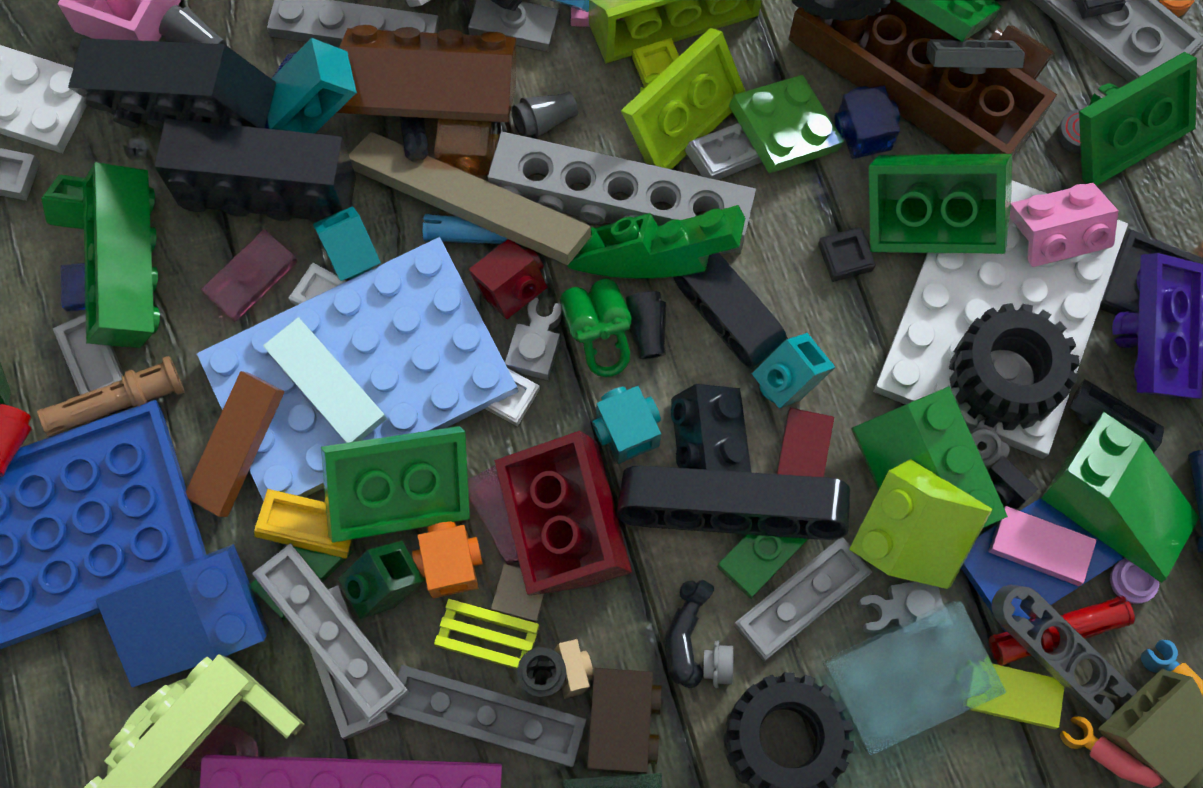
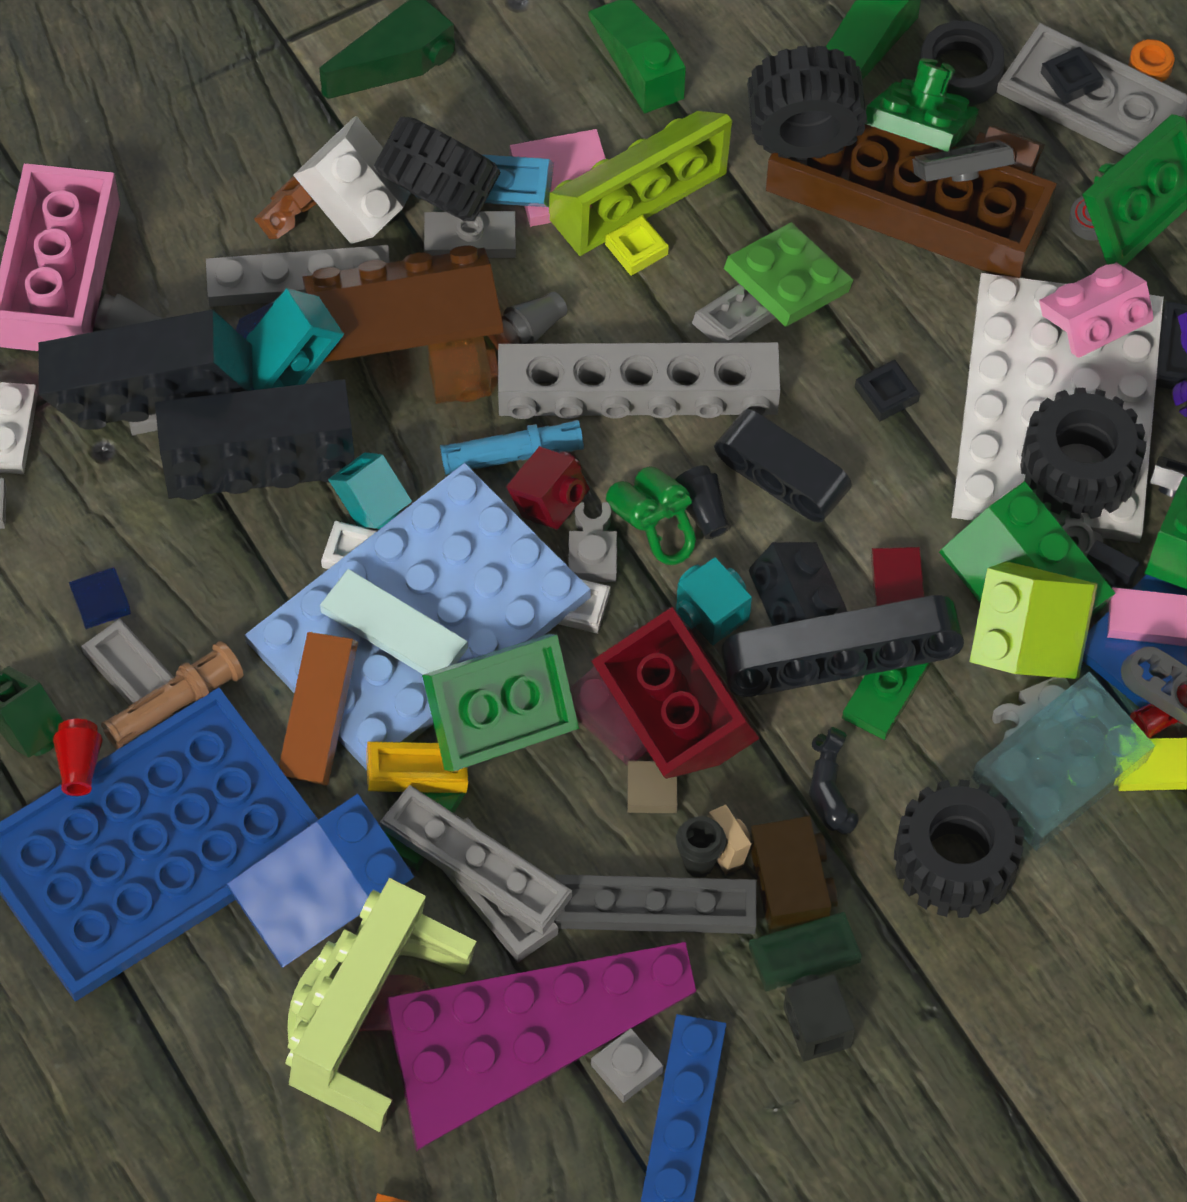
camera: 15 degrees left, 10 degrees down
green slope [41,174,85,229] -> none
green brick [83,162,160,348] -> none
clear pink plate [201,229,298,322] -> none
dark green brick [338,540,425,619] -> none
dark tan tile [349,132,591,265] -> none
black axle [400,116,428,161] -> none
orange brick [412,522,483,599] -> none
neon yellow tile [434,599,540,669] -> none
green slope [567,205,746,279] -> none
lime plate [621,27,746,170] -> none
light grey plate [704,640,734,688] -> none
light grey tile [734,538,873,662] -> none
teal brick [751,333,836,409] -> none
clear blue brick [834,85,900,159] -> none
green slope [869,154,1012,254] -> none

